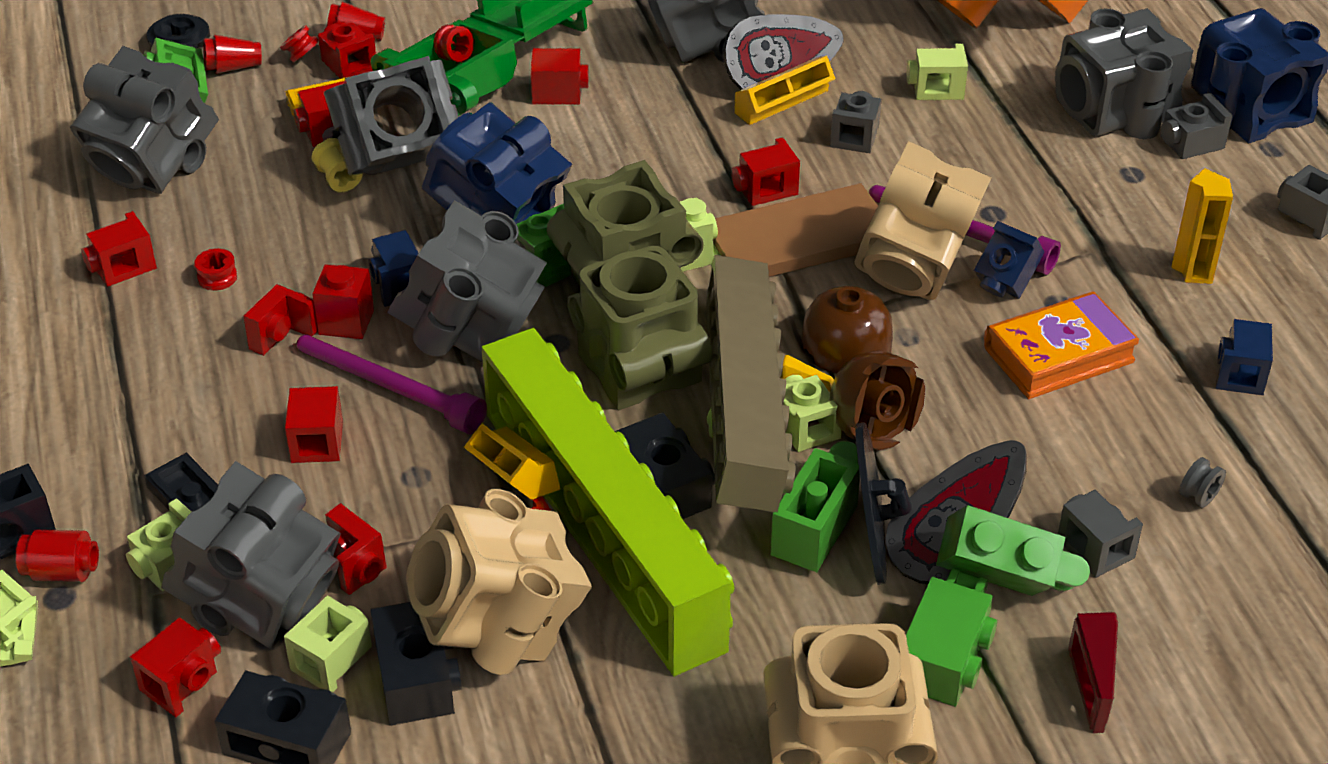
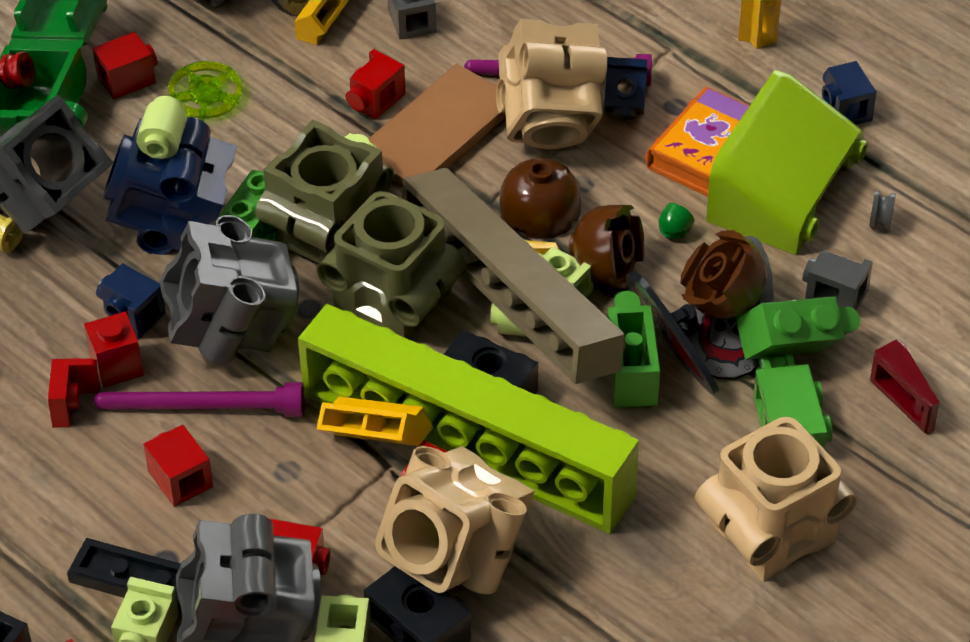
camera: 30 degrees left, 5 degrees up
none -> yellowish green brick [136,96,187,159]
none -> clear neon green wheel [168,61,242,121]
none -> green hinge [658,203,695,239]
none -> reddish brown cylinder [680,230,768,319]
none -> lime windscreen [706,70,868,255]

